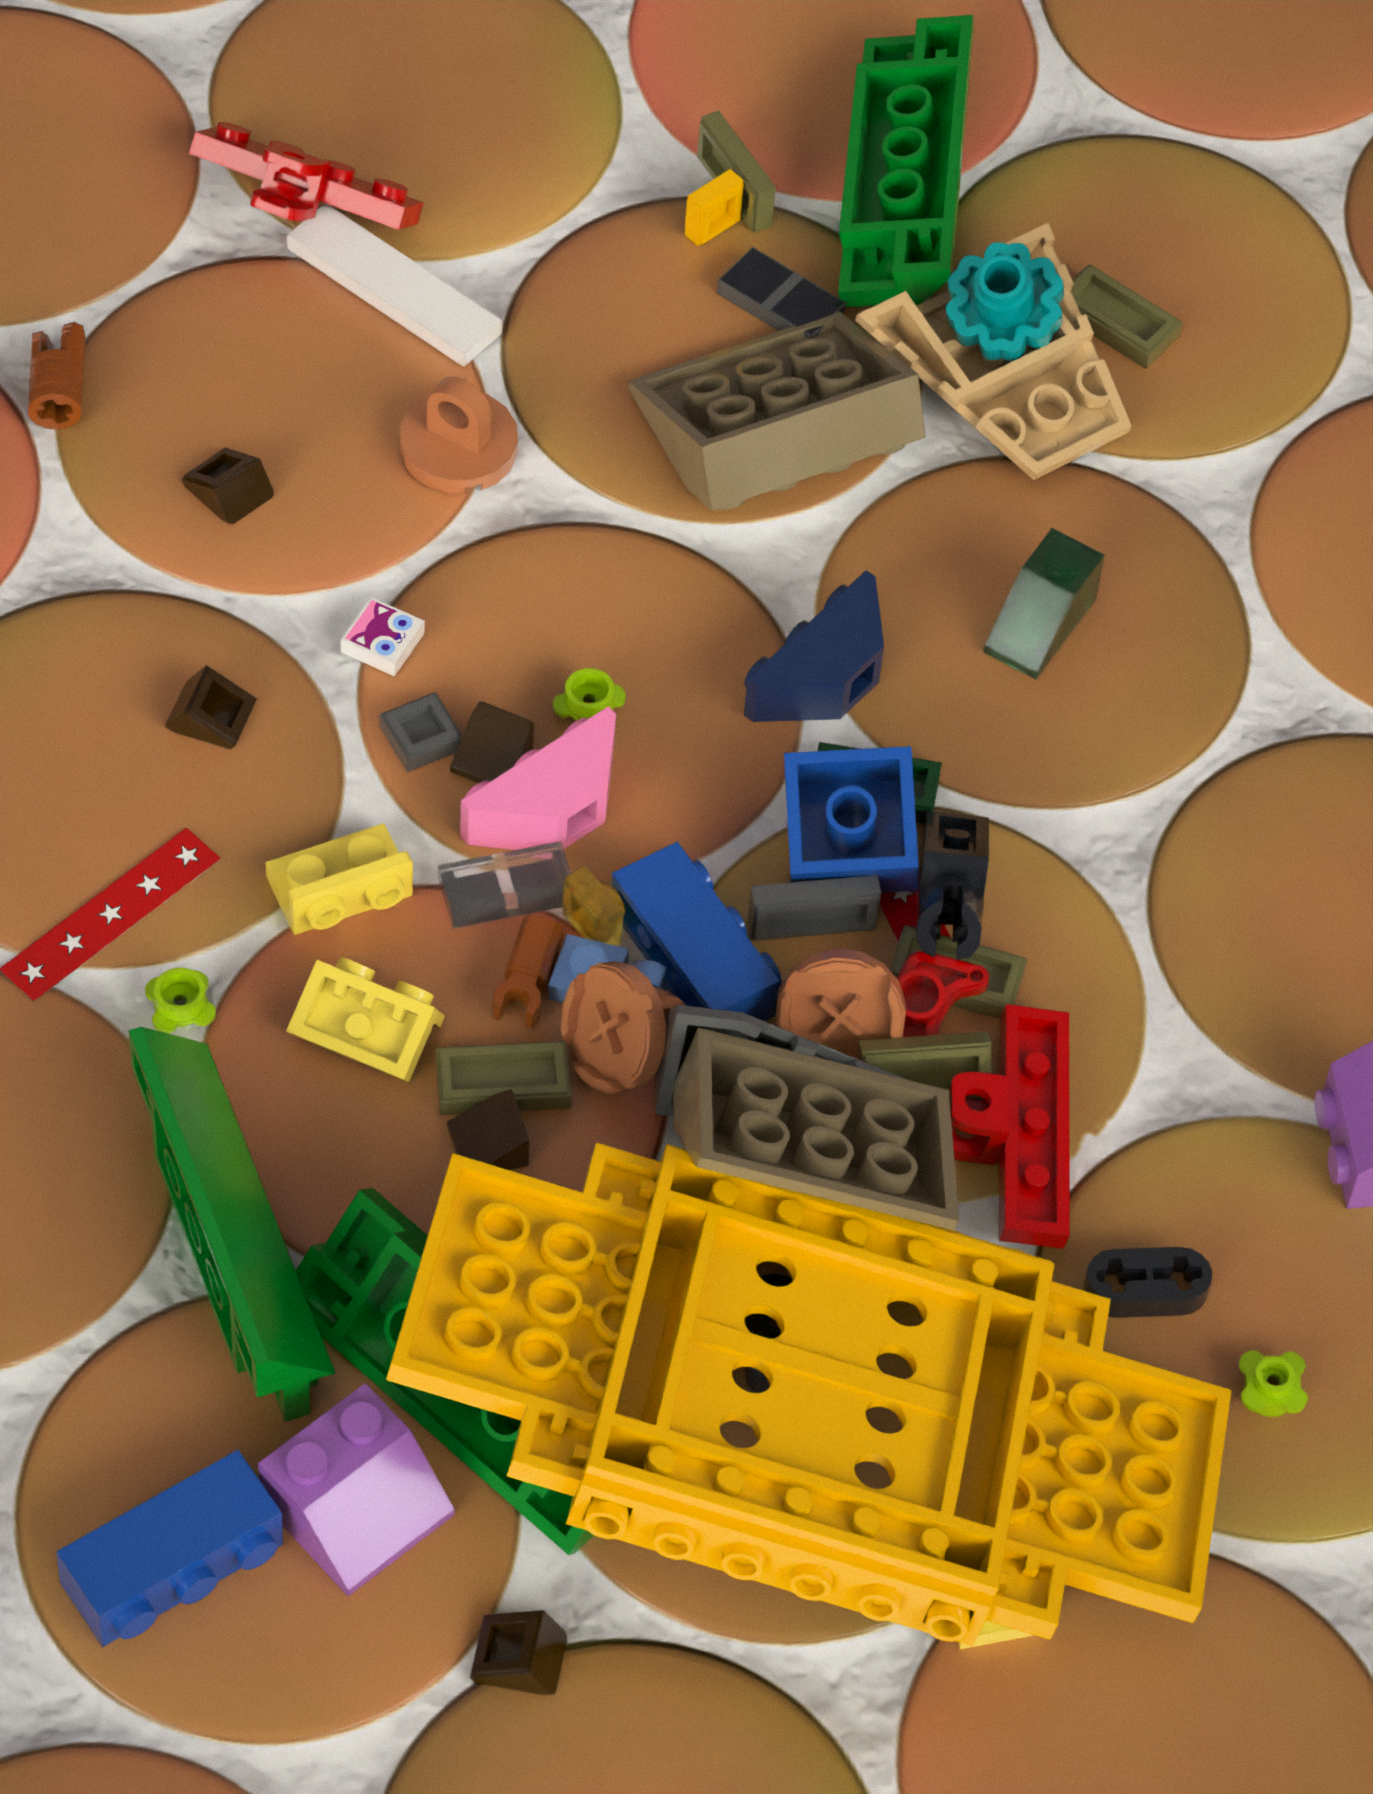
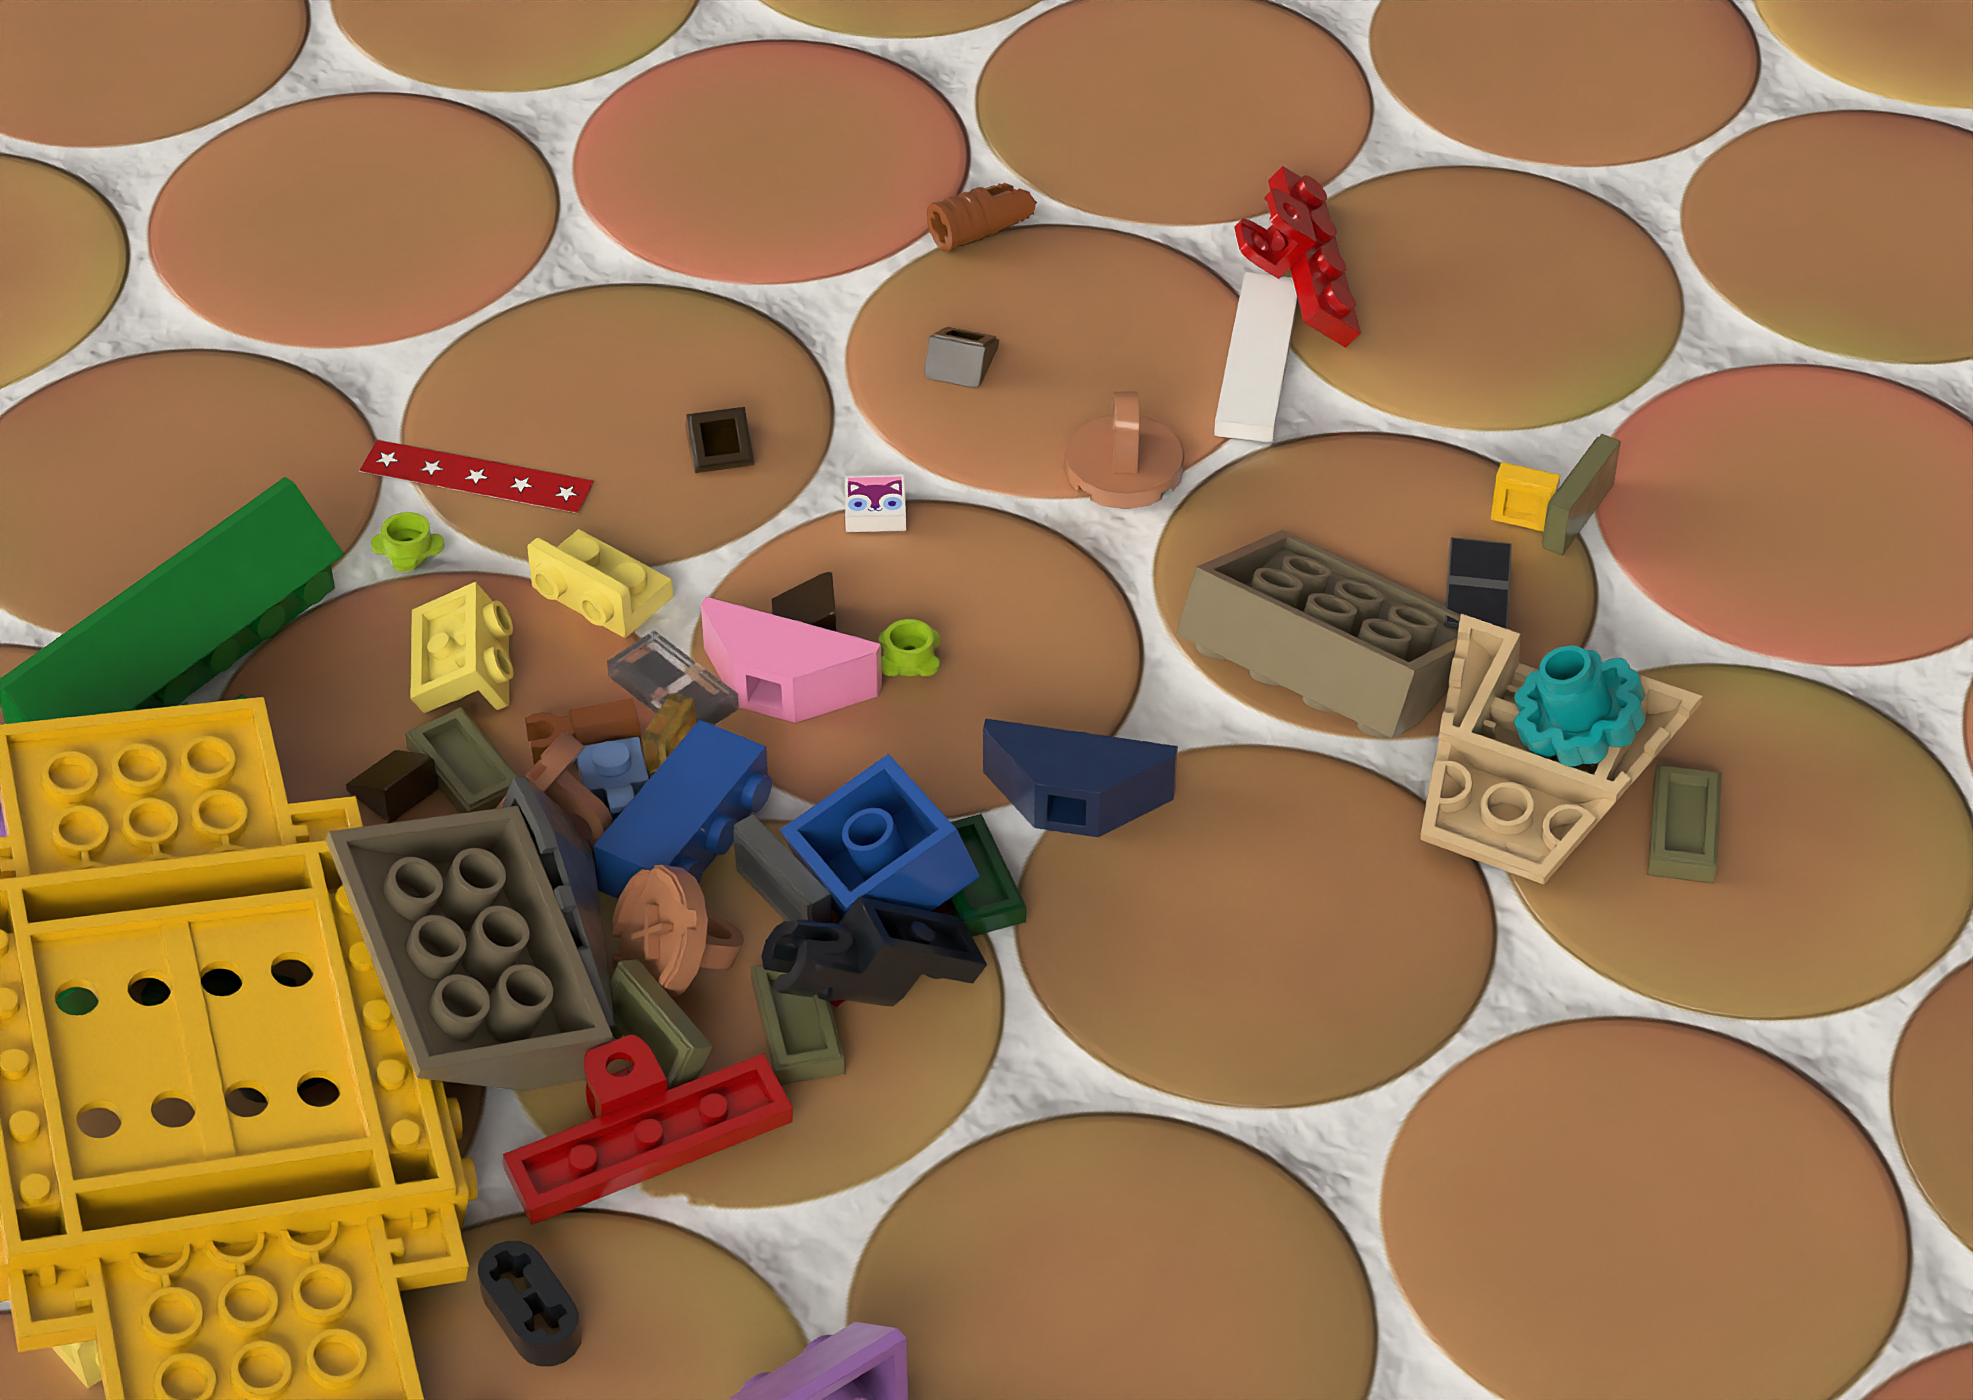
camera: 65 degrees right, 10 degrees down
dark grey tile [380,692,462,772] -> none
green slope [838,15,974,307] -> none
red piece [897,951,989,1037] -> none
slope [983,528,1105,680] -> none

